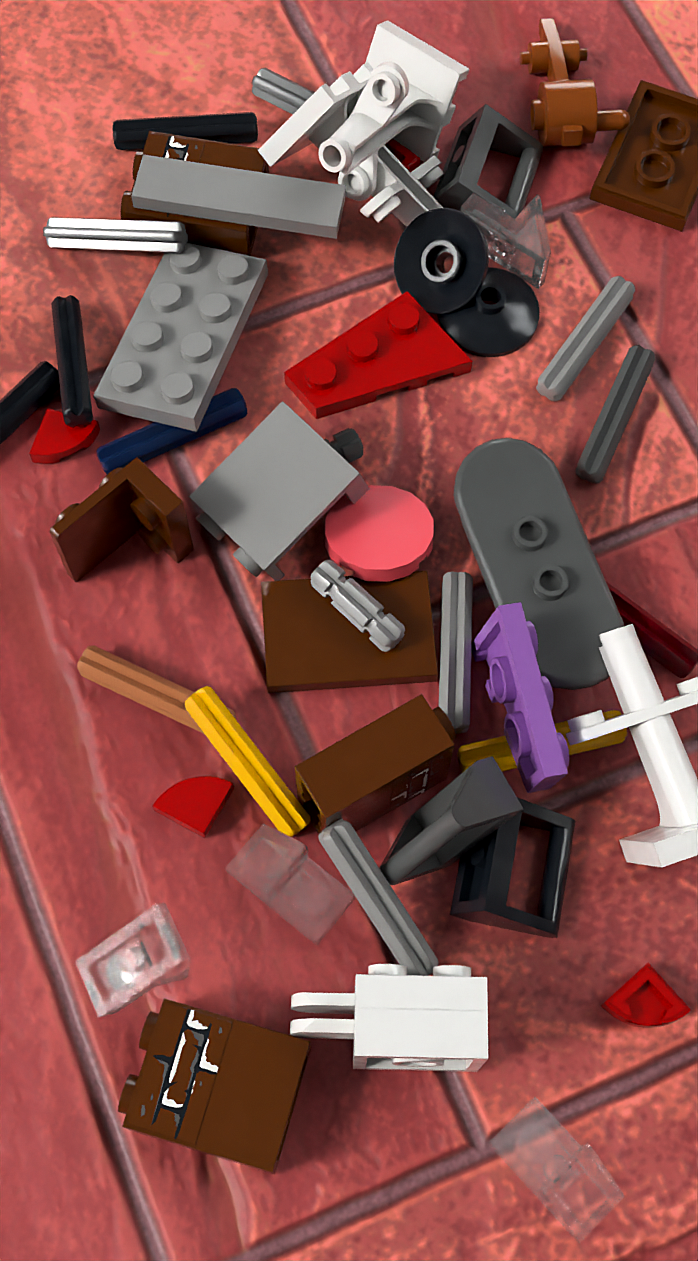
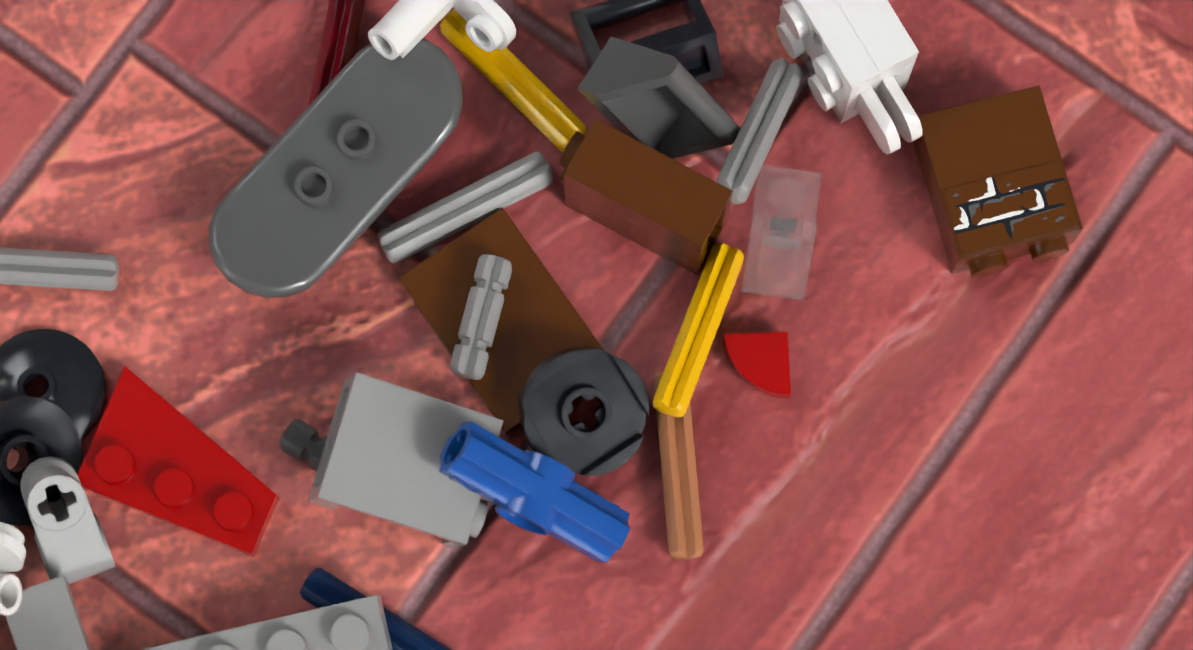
camera: 120 degrees left, 10 degrees up
reddish brown bracket [49,457,194,582] -> none
clear slope [75,902,191,1018] -> none
coral tile [324,485,434,582] -> none
medium lavender wing [471,602,569,793] -> none
dark grey axle [575,345,656,484] -> none
none -> piece [20,456,116,585]
none -> blue piece [439,421,630,563]
none -> black plate [518,346,649,476]

